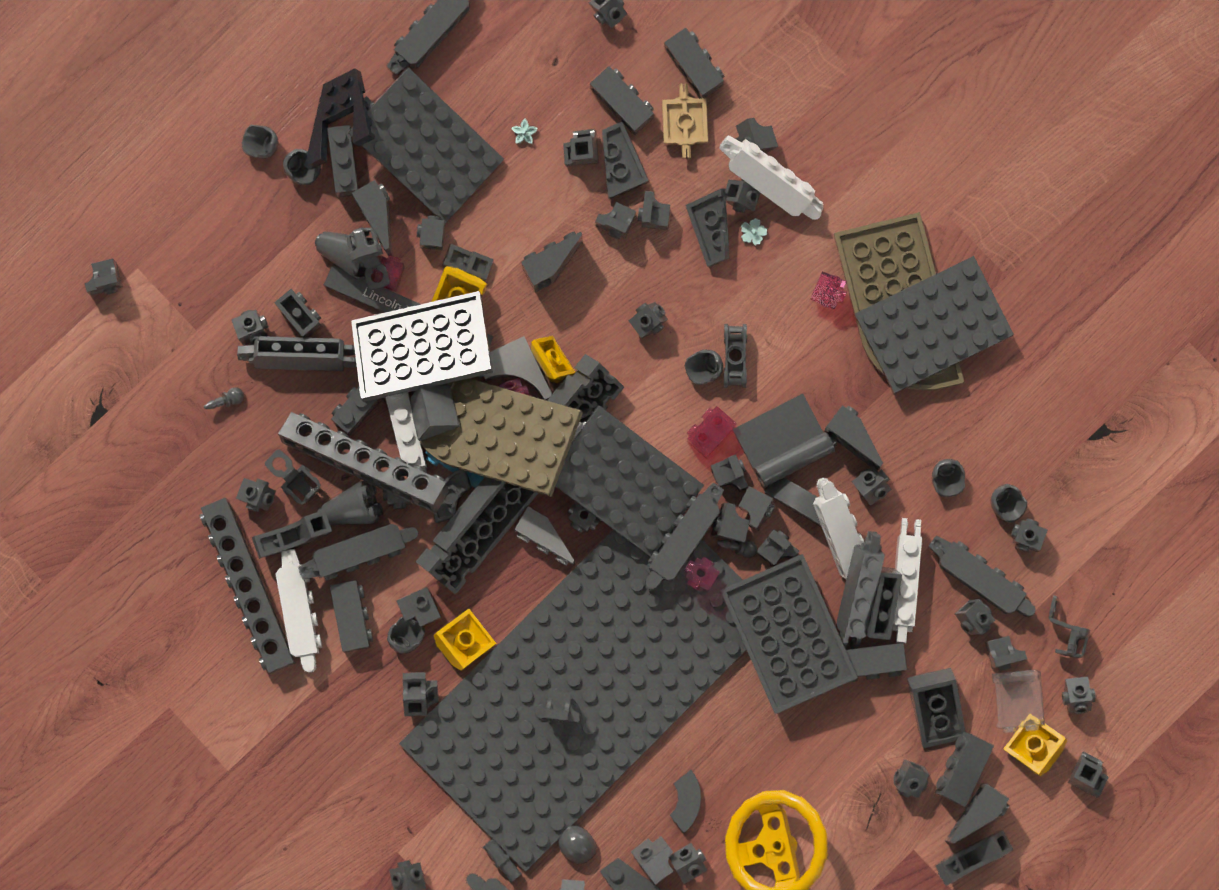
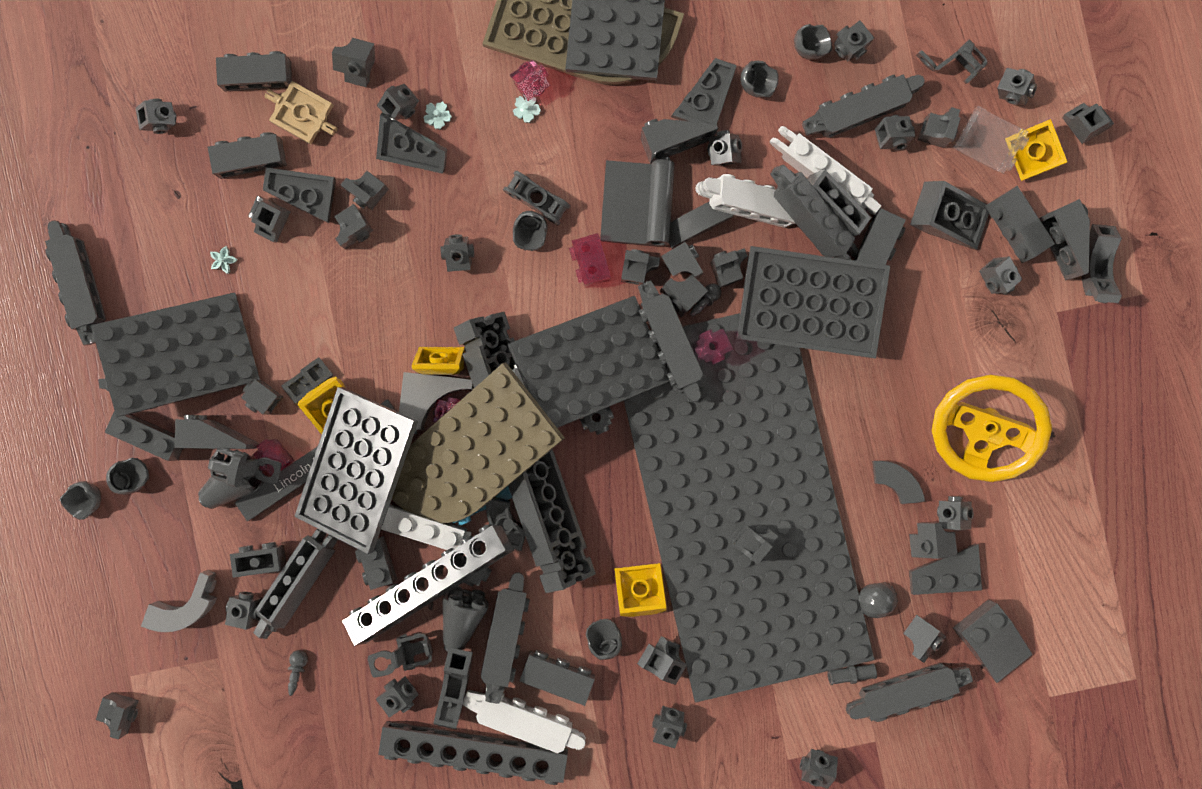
camera: 65 degrees left, 5 degrees up
black wing [305,68,375,170] -> none
dark grey brick [396,587,441,627] -> none
dark grey slope [409,385,460,441] -> none
light grey slope [515,507,575,566] -> none
dark grey slope [521,231,583,292] -> none
white hinge [719,135,824,220] -> none
none -> light grey arch [141,570,217,632]
none -> light aqua plant [513,95,541,123]
none -> dark grey brick [652,706,687,748]
none -> dark grey wing [671,58,737,124]

